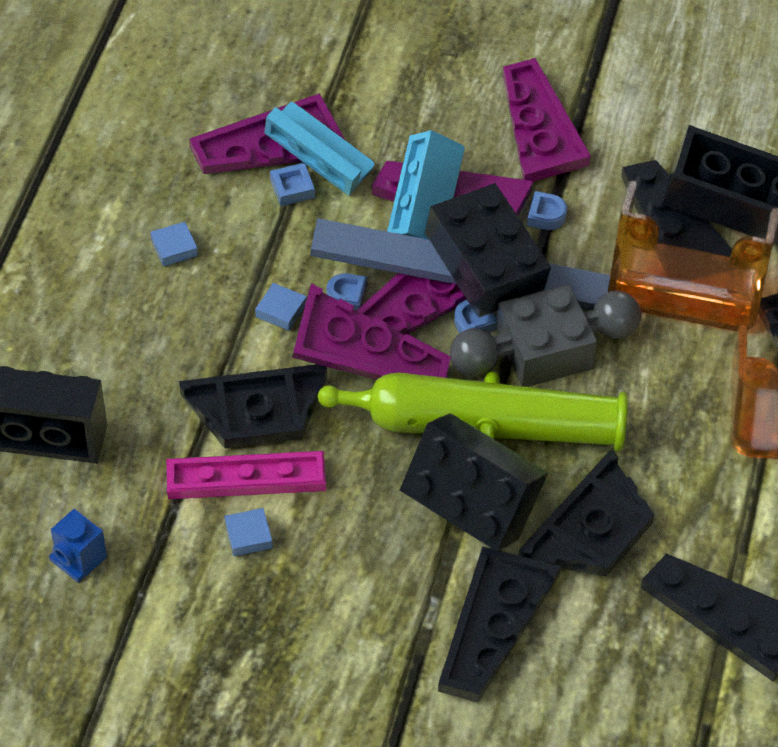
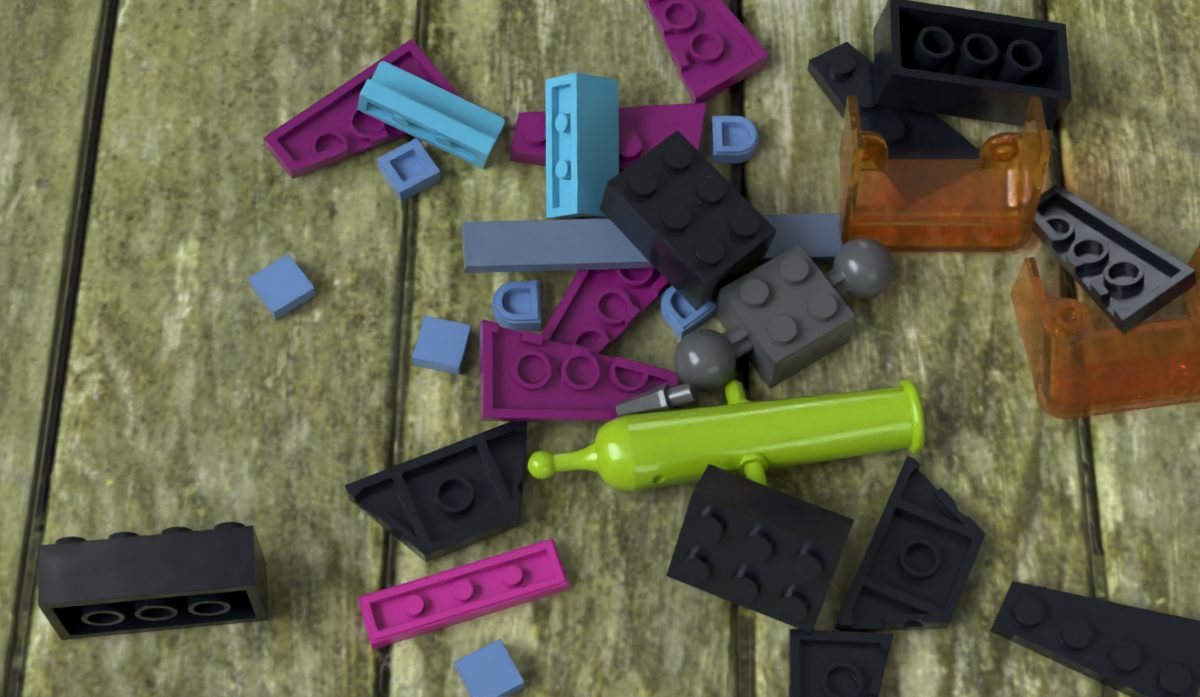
camera: 15 degrees left, 10 degrees up
none -> dark grey bar [615,382,697,417]

